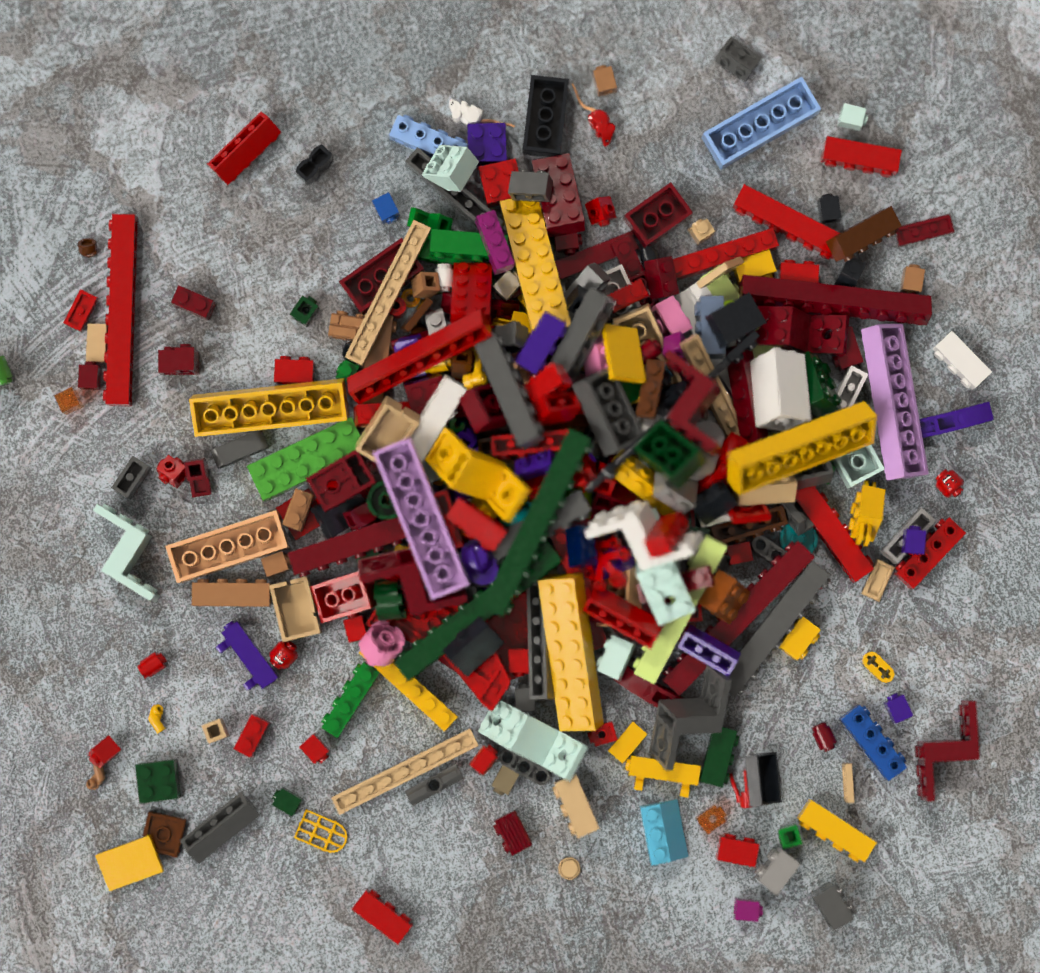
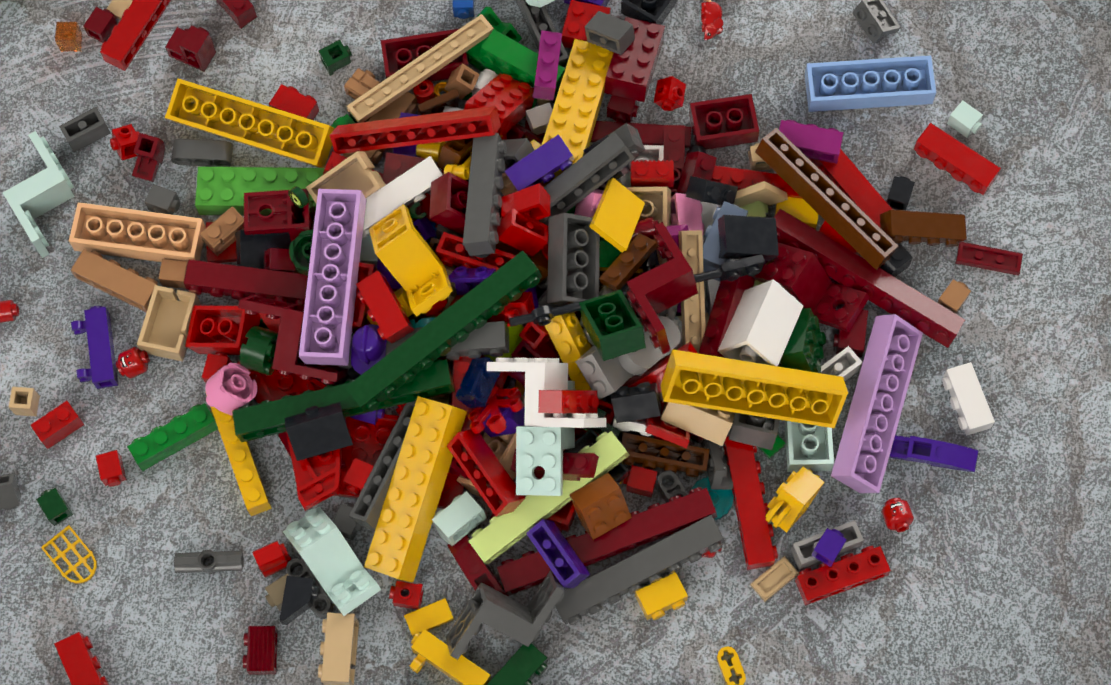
camera: 30 degrees right, 15 degrees down
tan plate [331,729,479,815] -> none
none -> dark grey brick [144,184,180,215]
none -> black slope [279,576,319,625]
none -> dark green tile [288,186,309,208]
none -> black brick [685,176,738,206]
none -> reddish brown brick [755,128,898,270]
none -> magenta brick [779,120,844,164]

